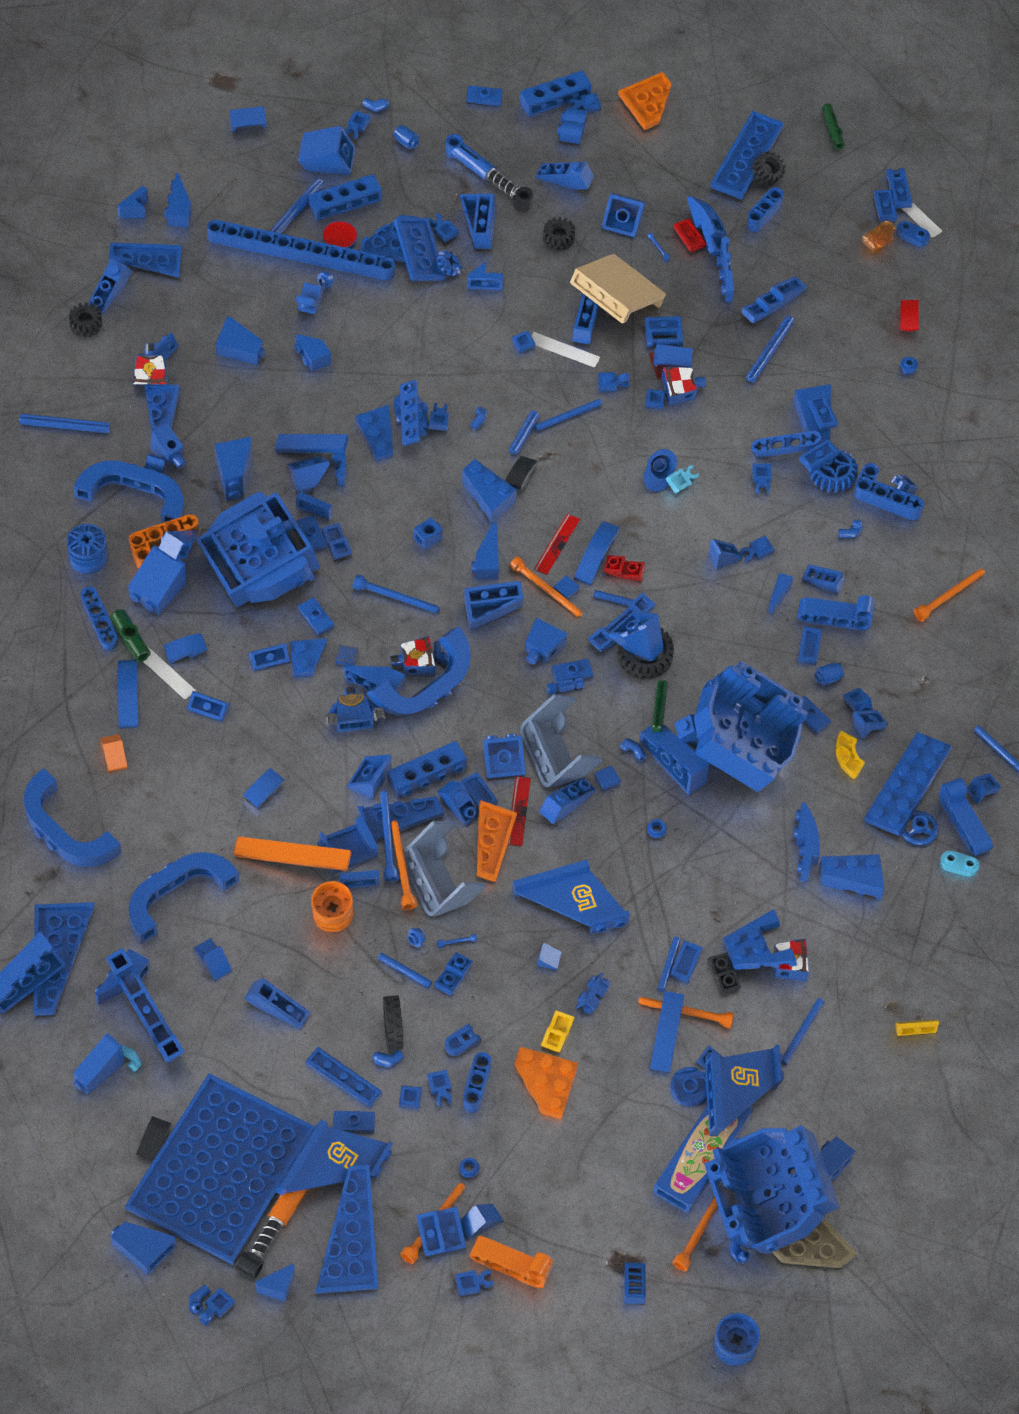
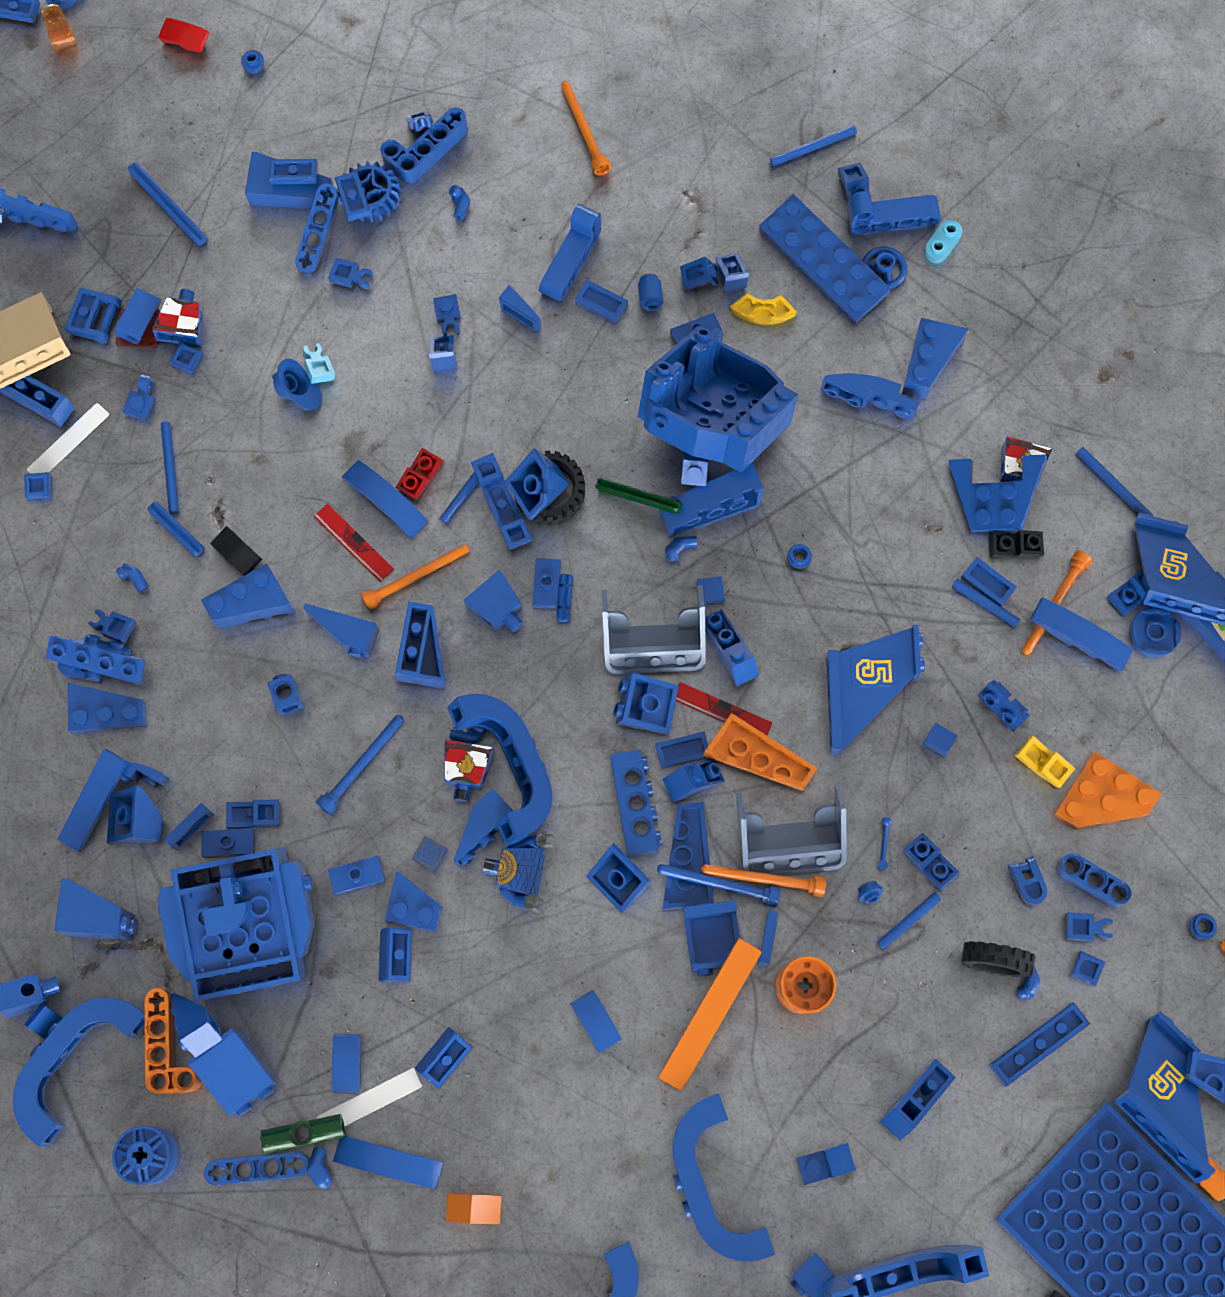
camera: 65 degrees left, 15 degrees up
blue plate [333,1111,375,1133] -> none
blue tile [553,575,580,600] -> none
blue slope [741,276,808,323] -> none
blue slope [802,564,845,594] -> none
yellow slope [895,1019,939,1036] -> none
none -> blue arm [307,1147,332,1189]

